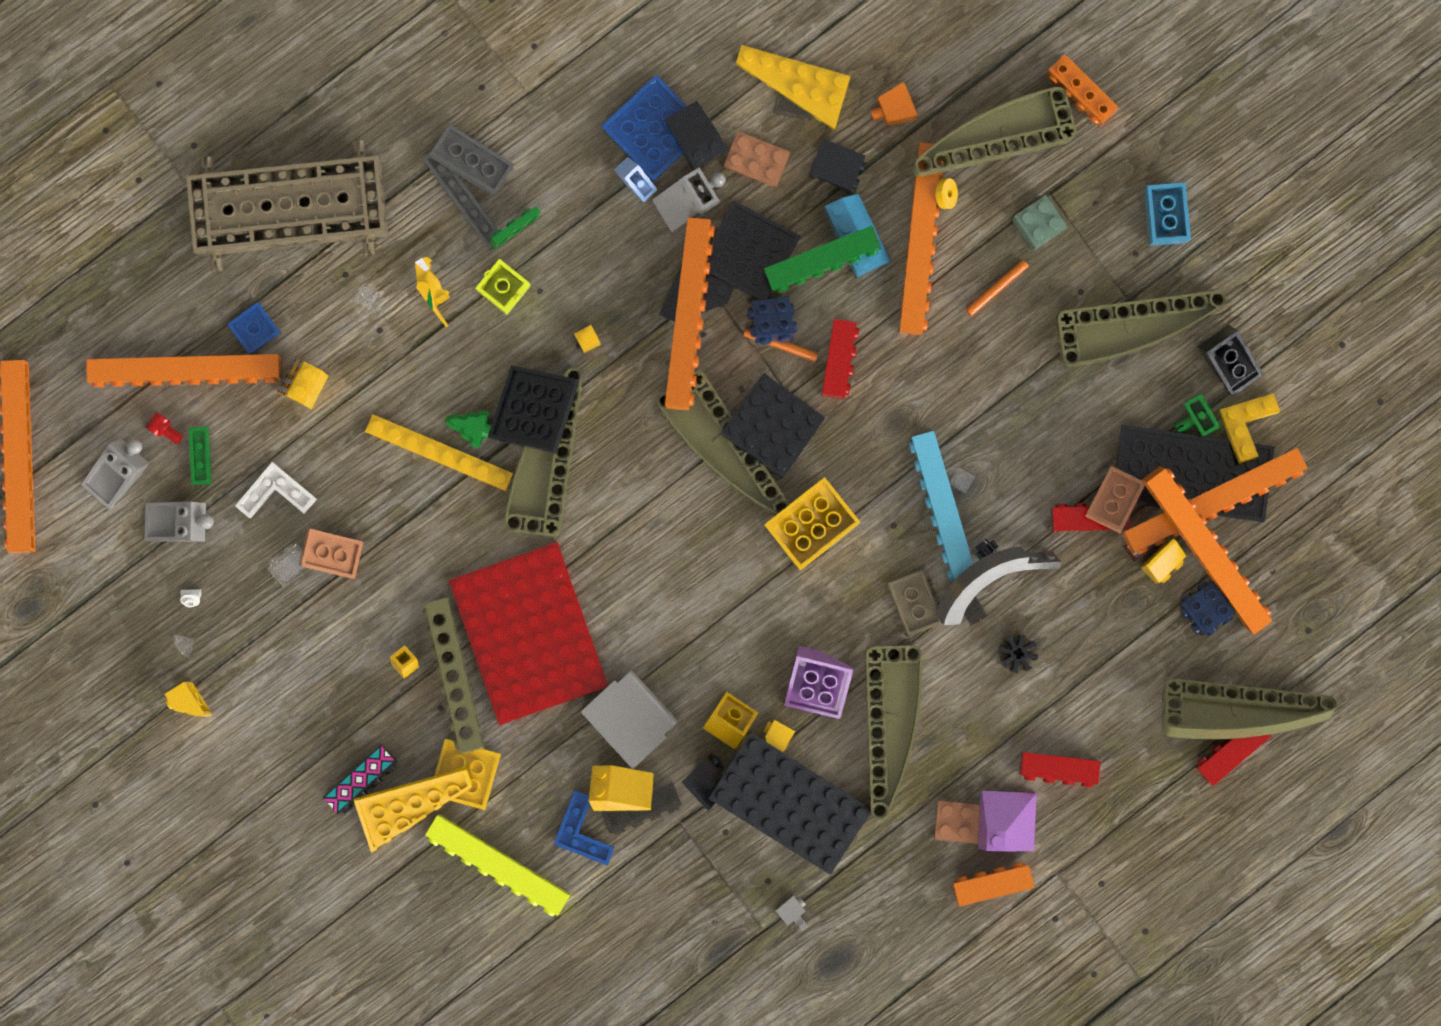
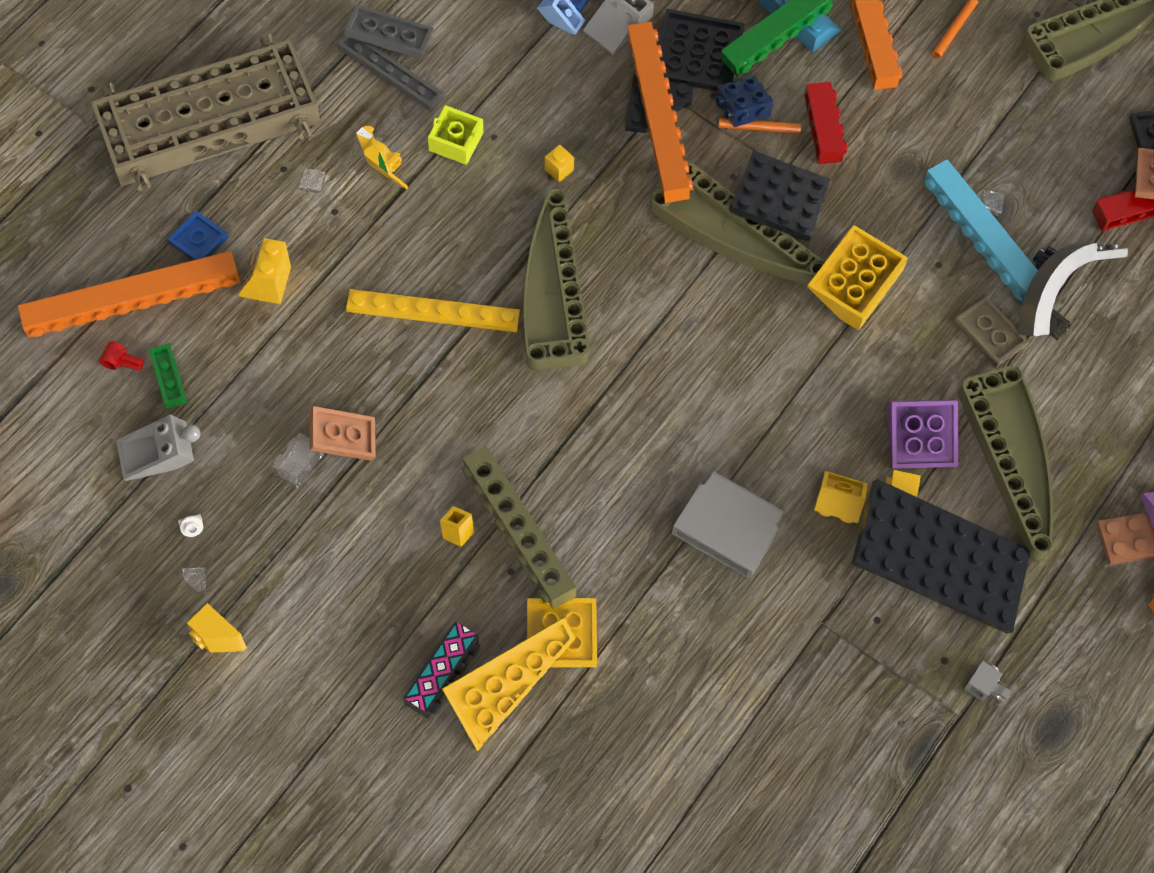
camera: 20 degrees left, 20 degrees down
light grey slope [81,438,149,510] -> none
white plate [235,462,317,519] -> none
neon yellow brick [425,814,571,916] -> none
green rock [445,410,492,449] -> none
red plate [449,542,608,725] -> none
black plate [488,365,580,454] -> none
green plate [490,207,541,250] -> none
blue plate [554,790,615,866] -> none
yellow slope [589,765,654,811] -> none
clear smoke brick [601,782,682,835] -> none
black slope [681,753,725,811] -> none
black gear [998,634,1038,673] -> none

